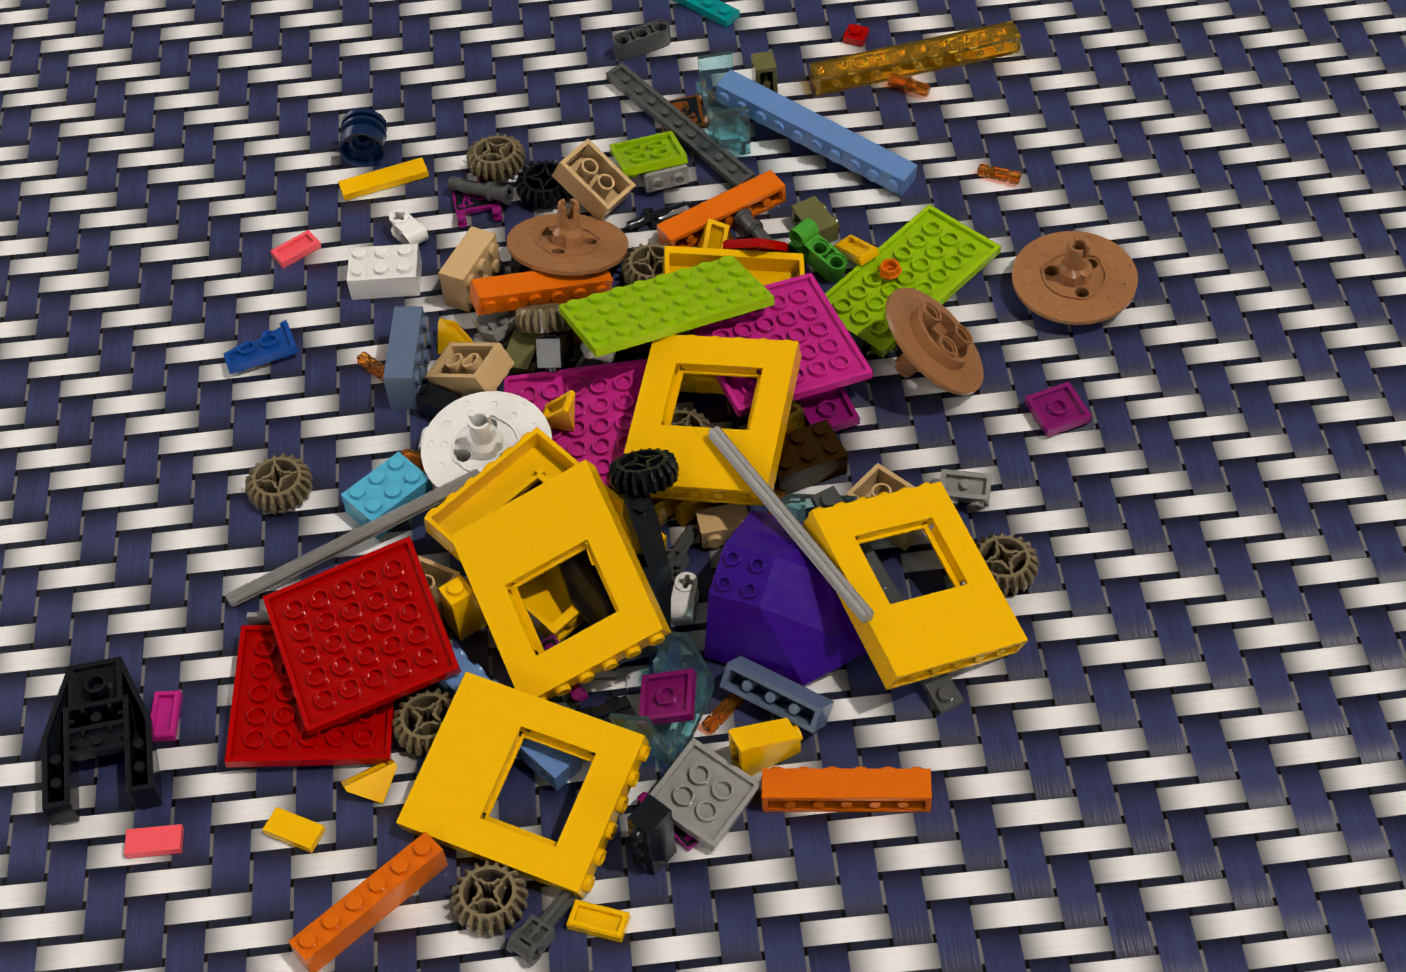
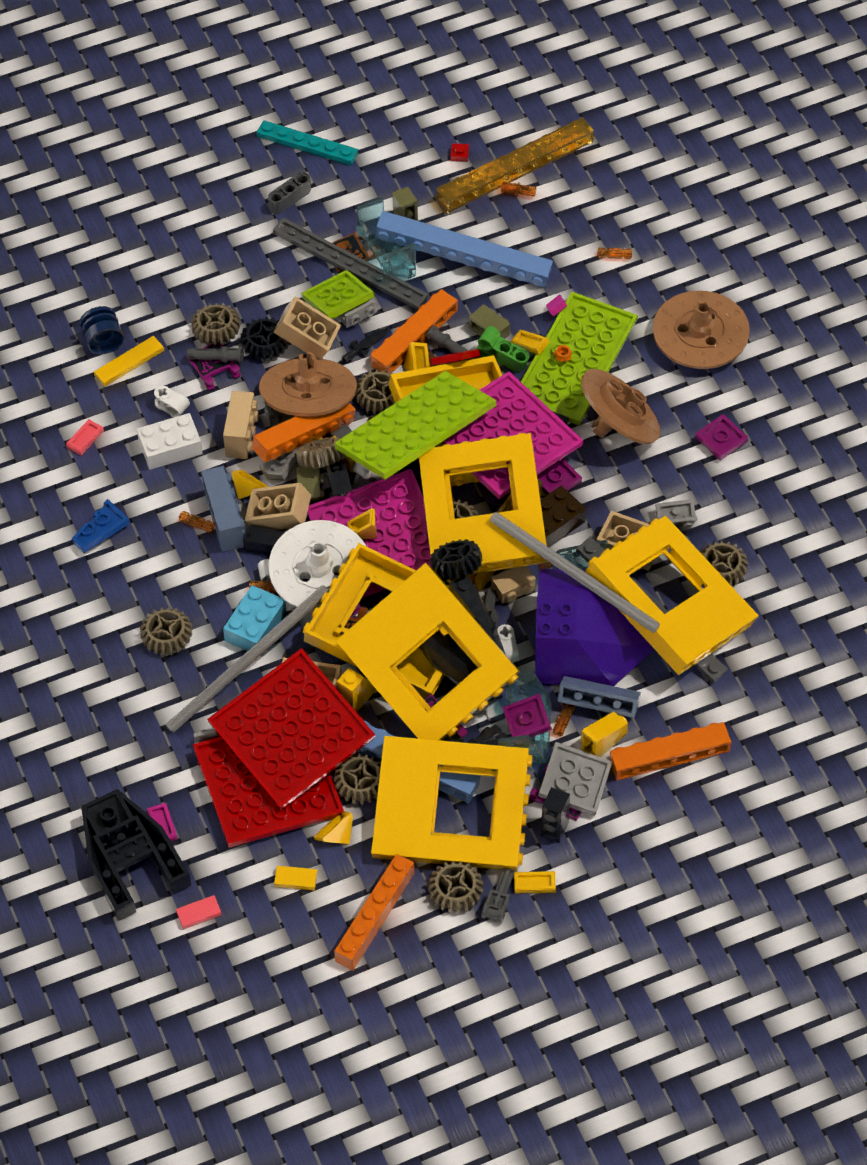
camera: 20 degrees left, 5 degrees up
none -> dark pink tile [546,294,567,316]

